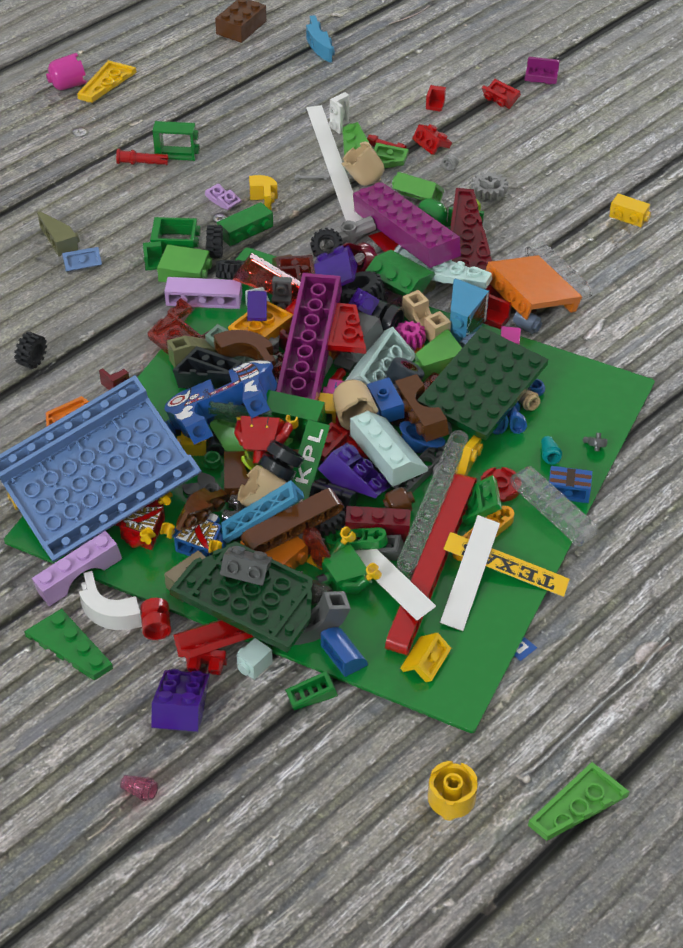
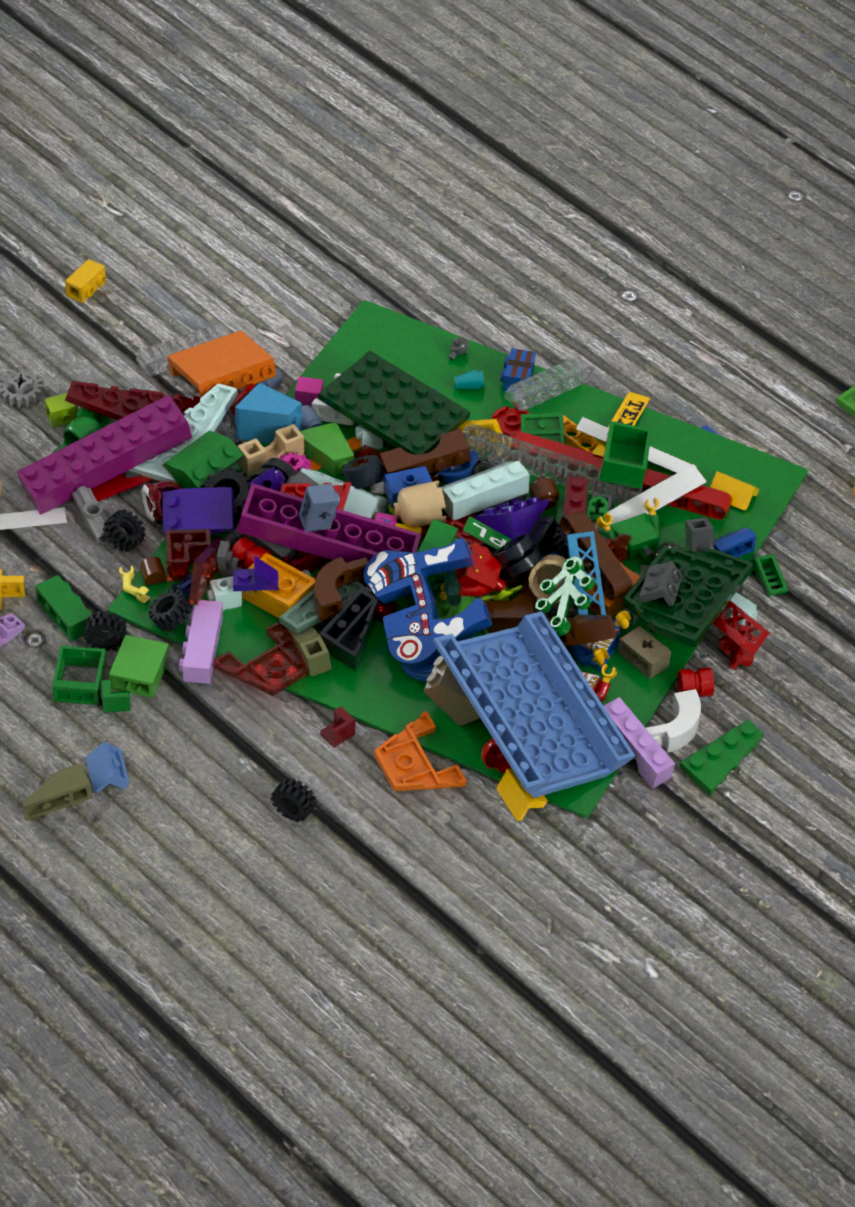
camera: 90 degrees left, 0 degrees up
dark purple slope [151,669,210,732] -> none
bright green window [392,172,444,202] -> none
none -> light yellow arm [119,566,150,603]
none -> sand blue brick [299,484,340,532]
none -> plant [535,557,595,636]
none -> green piece [599,421,652,489]

